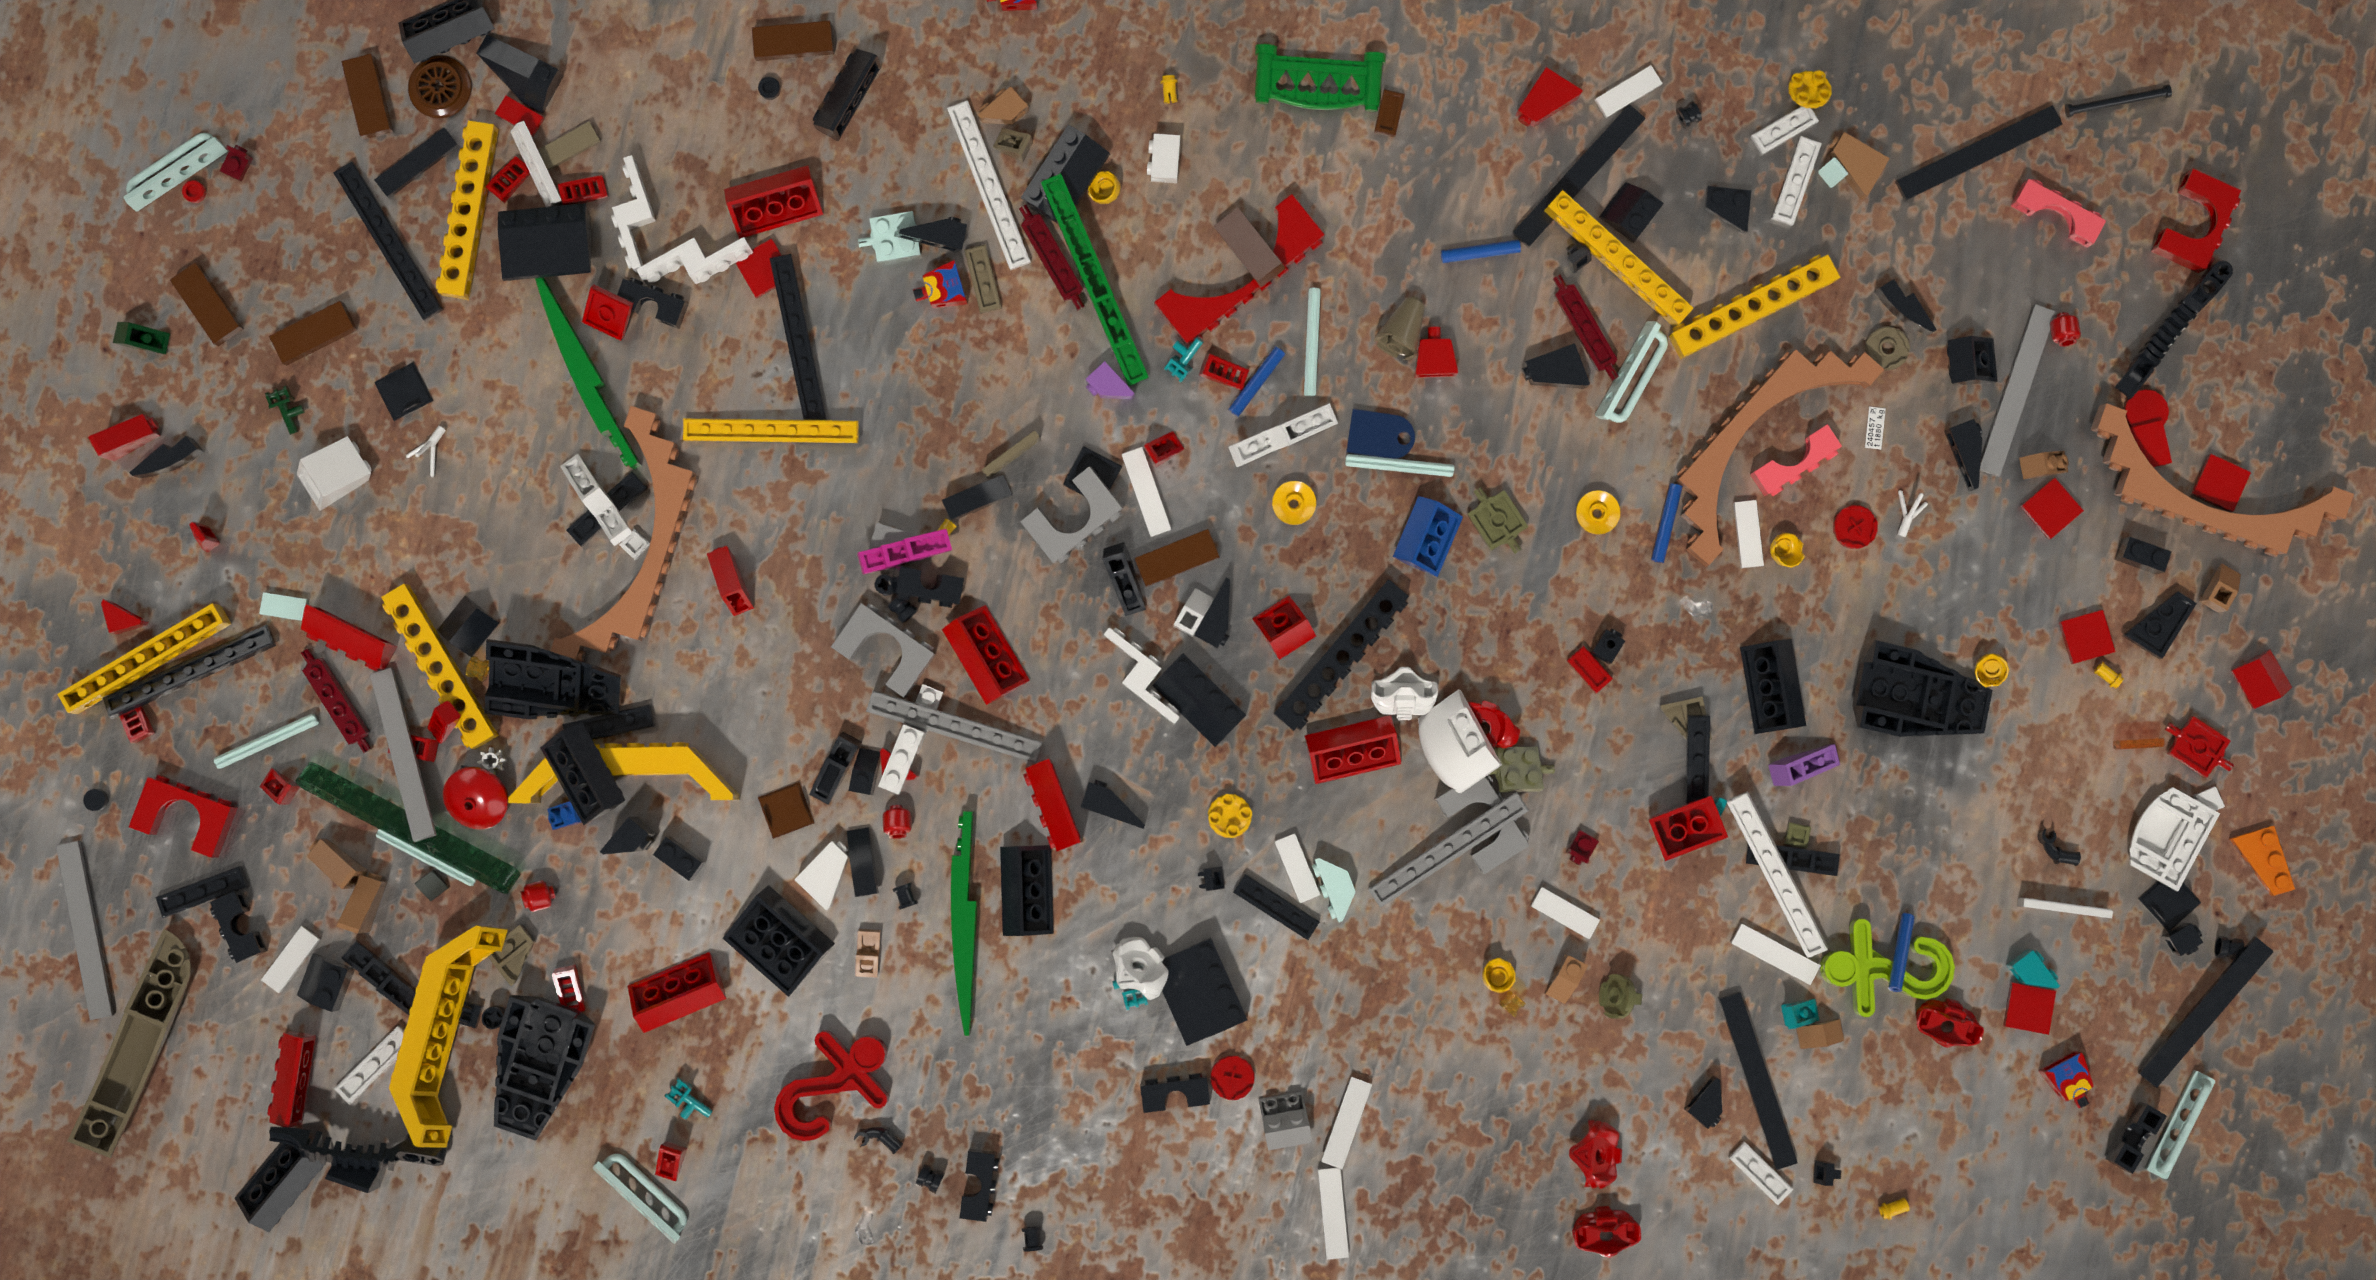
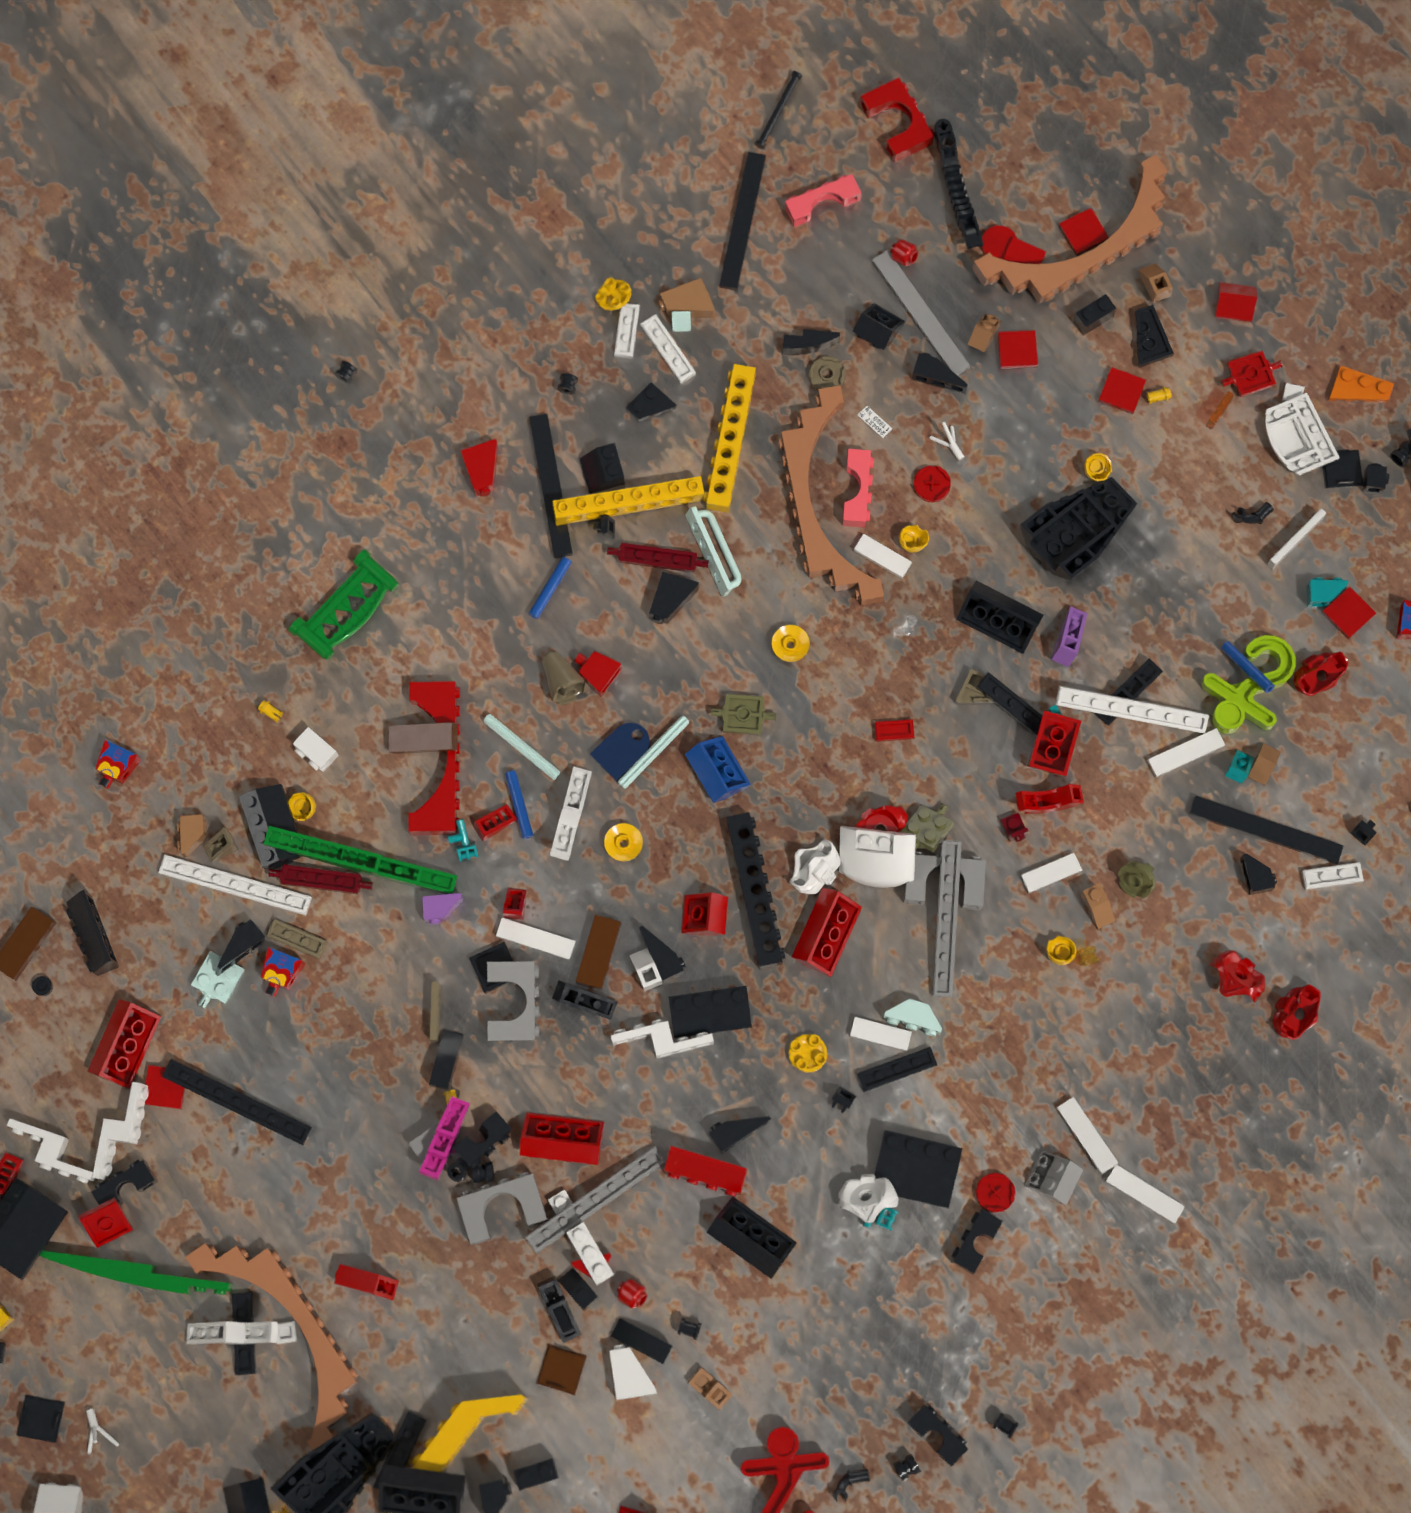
camera: 50 degrees left, 10 degrees down
yellow tile [683,418,859,443] -> none
black slope [722,885,835,997] -> none
green slope [951,811,978,1036] -> none
reddish brown tile [1374,89,1405,138] -> none
black brick [1590,628,1625,665] -> none
white tile [1595,65,1663,119] -> none
blue piece [1651,483,1683,563] -> none
olive tile [1784,822,1811,849] -> none
none -> red arch [1015,784,1084,814]

